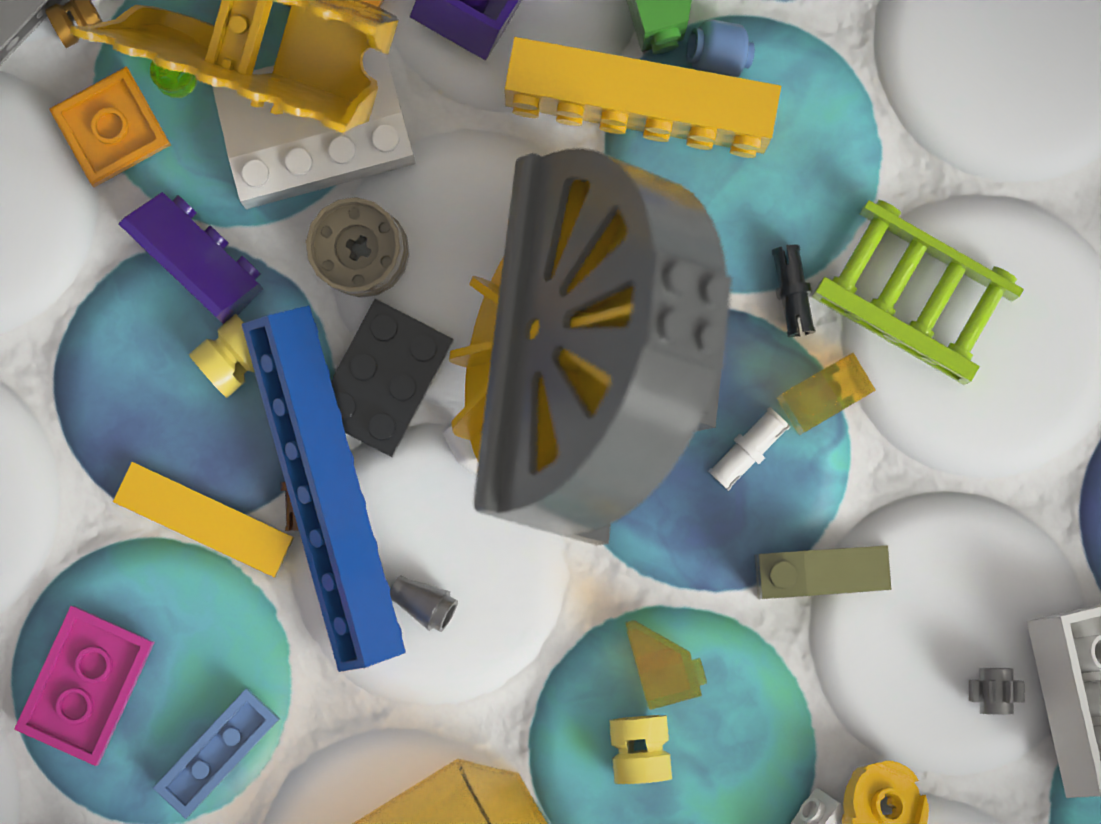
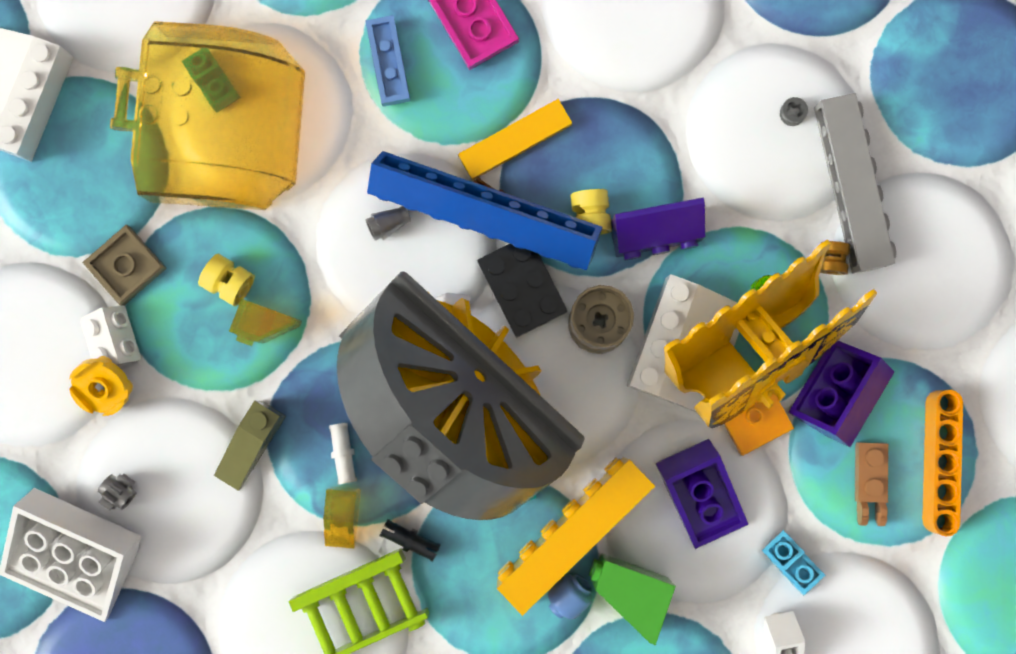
camera: 130 degrees right, 0 degrees up
light orange plate [49,66,171,188] -> none

